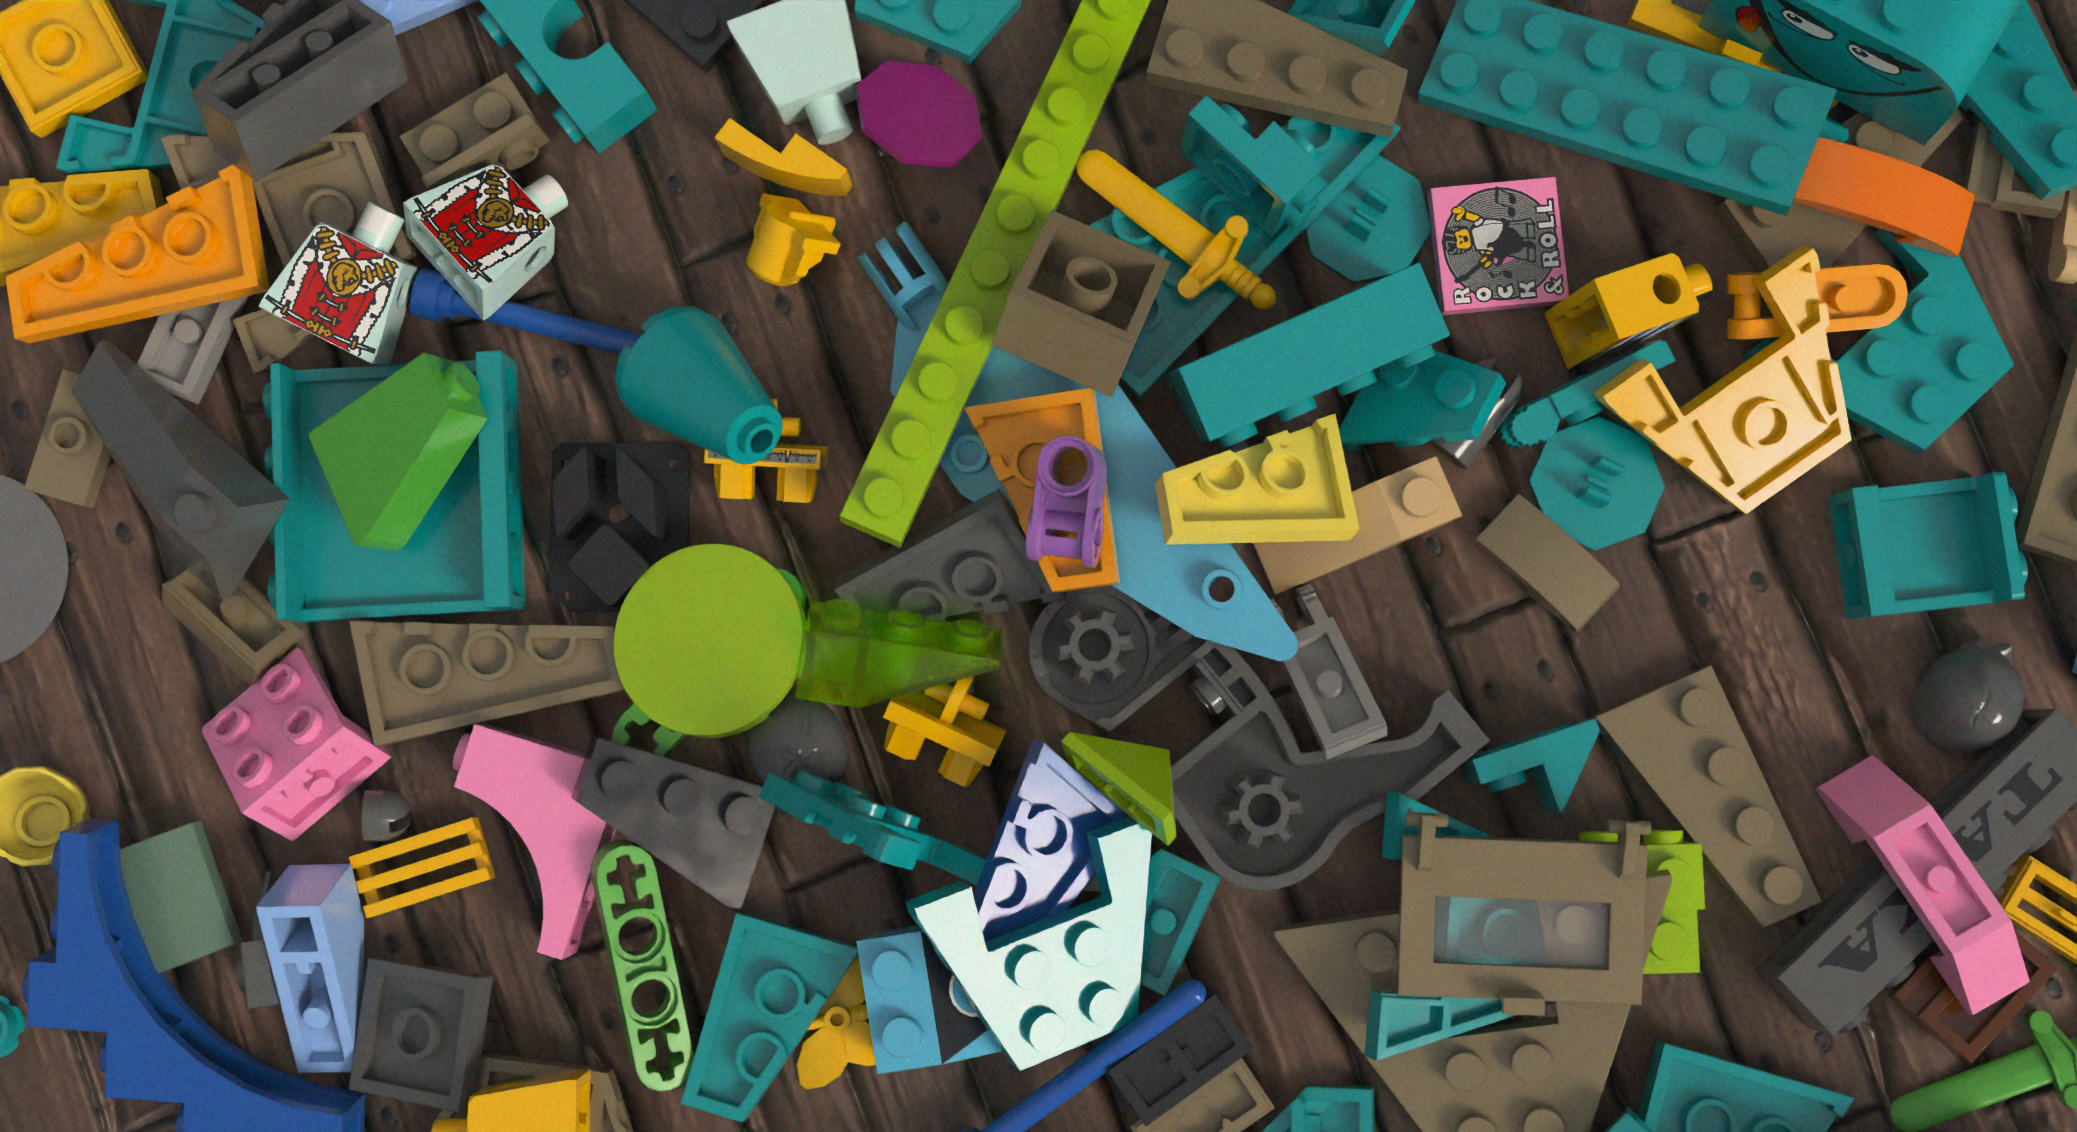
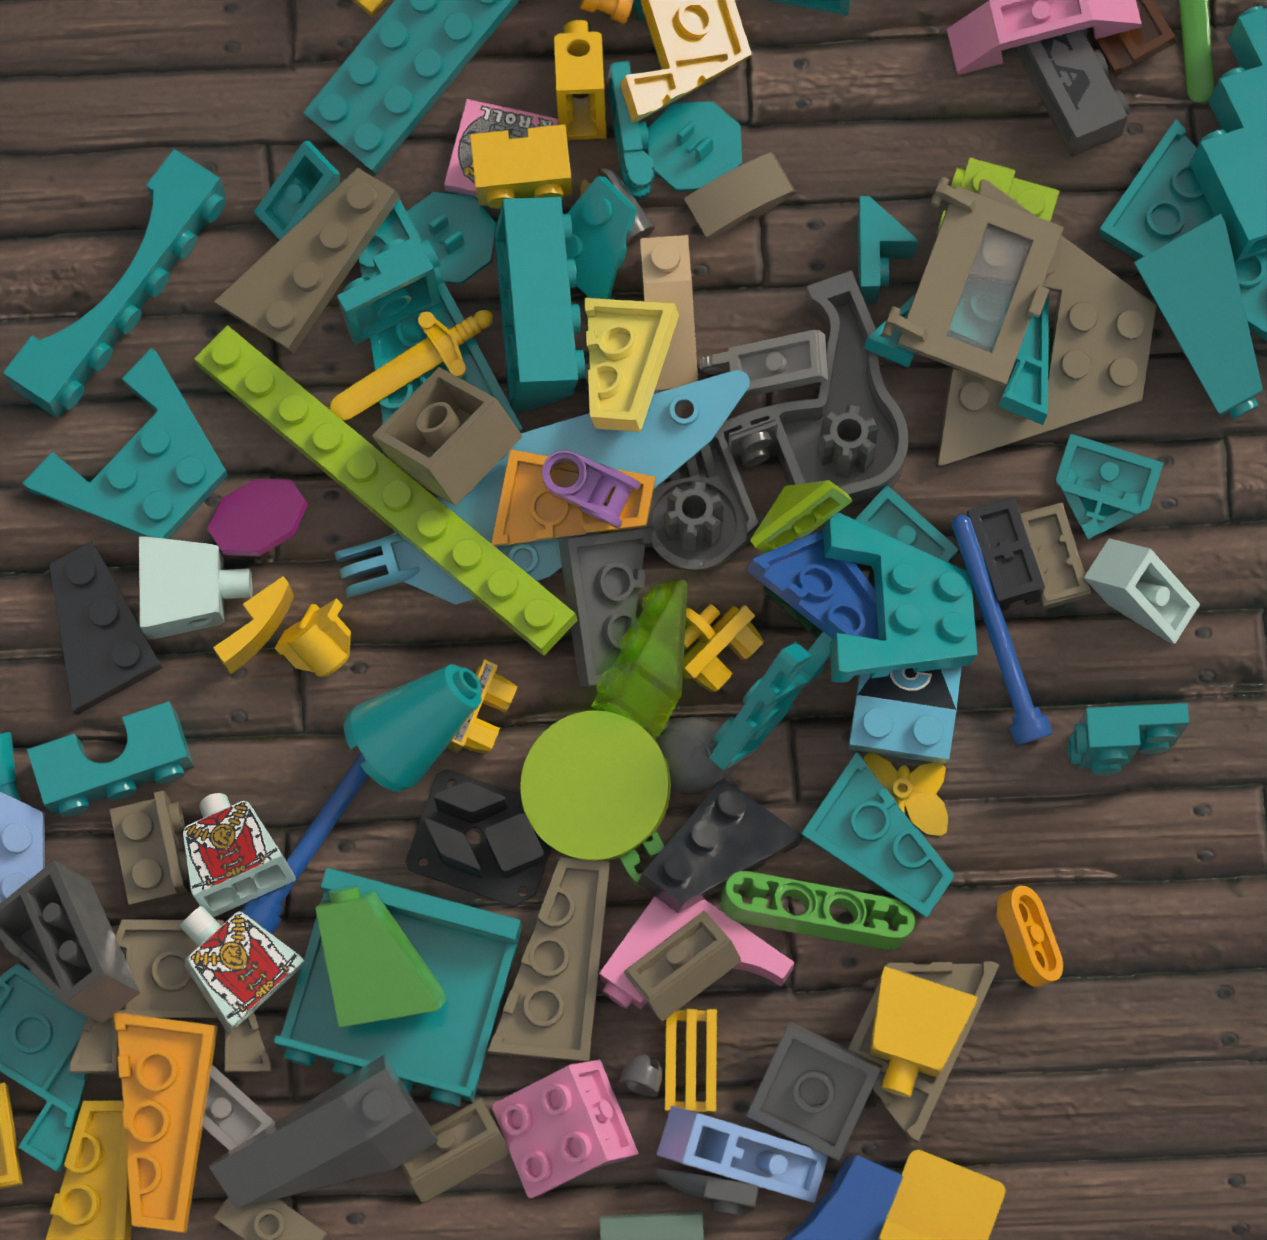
camera: 70 degrees left, 10 degrees down
dark tan wing [1589,665,1822,928] -> none
none -> yellow brick [470,124,573,209]
none -> dark tan slope [623,911,741,1020]

